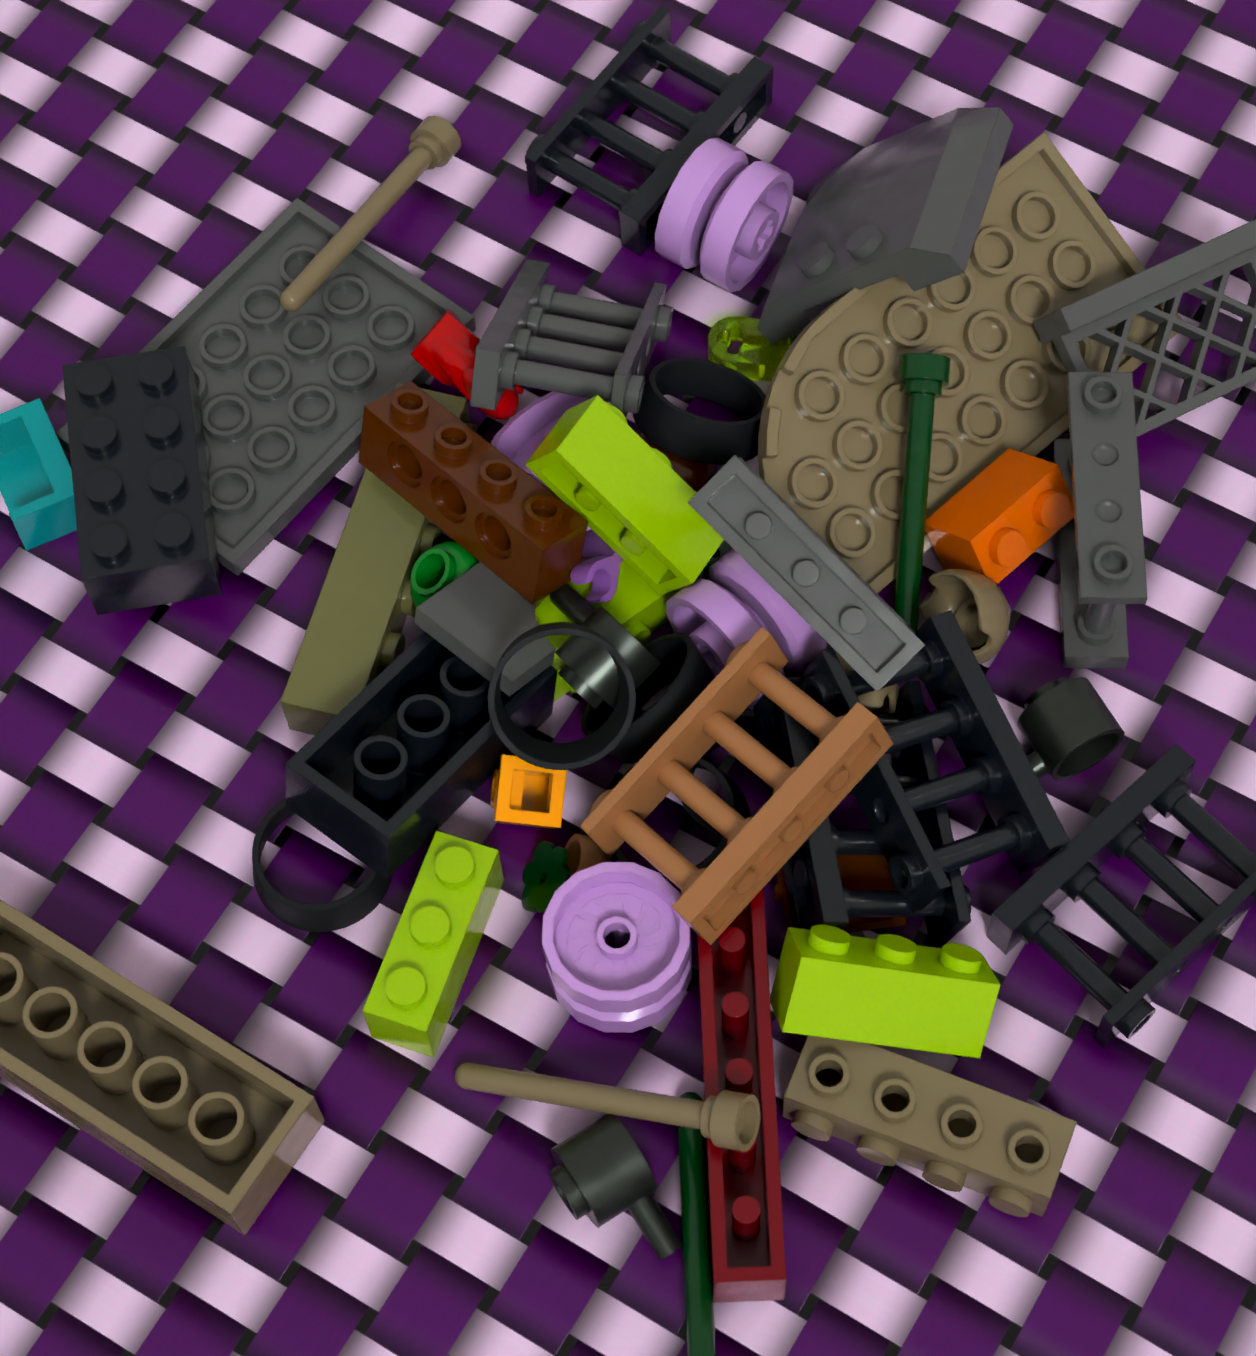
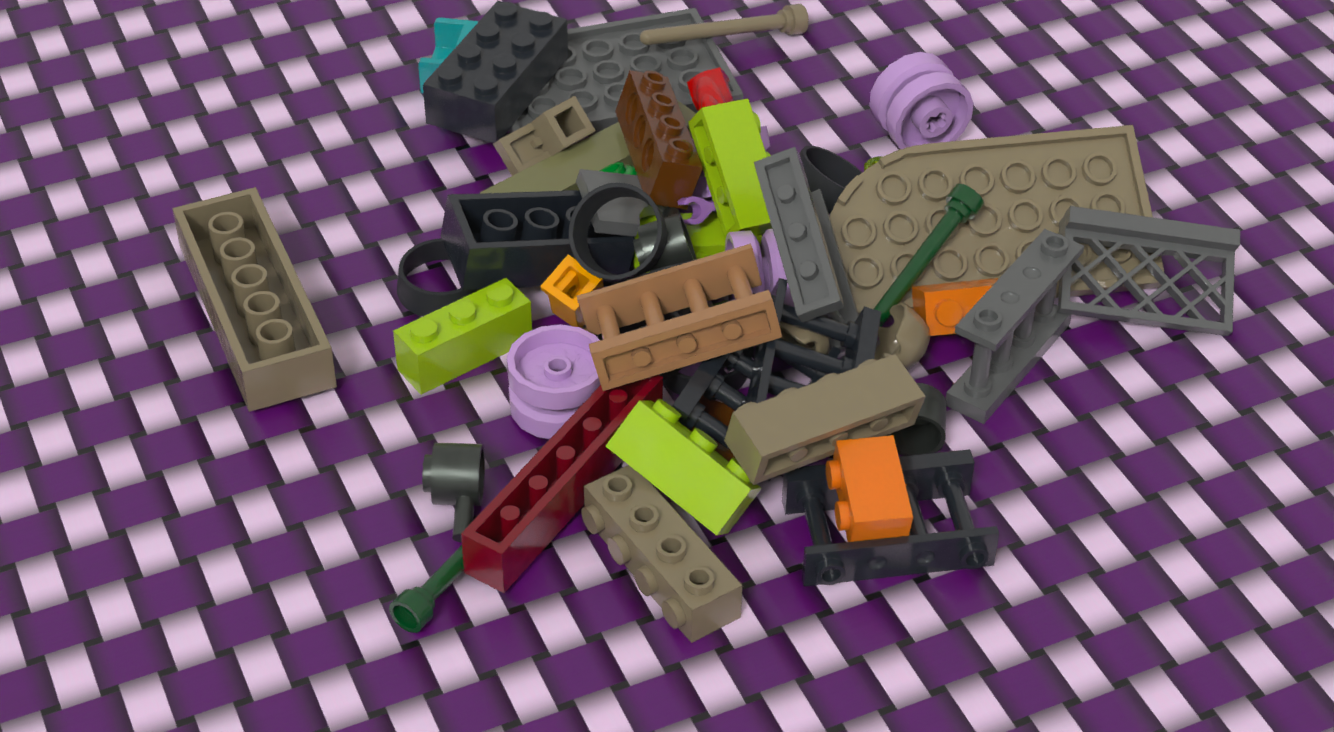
camera: 30 degrees right, 20 degrees down
dark tan piece [455,1062,761,1152] -> none
dark grey fence [470,259,673,417] -> none
black fence [525,5,773,256] -> none
dark grey wedge [757,107,1014,344] -> none
none -> dark tan brick [493,96,596,176]
none -> dark tan brick [724,354,926,485]
none -> orange brick [826,435,913,542]

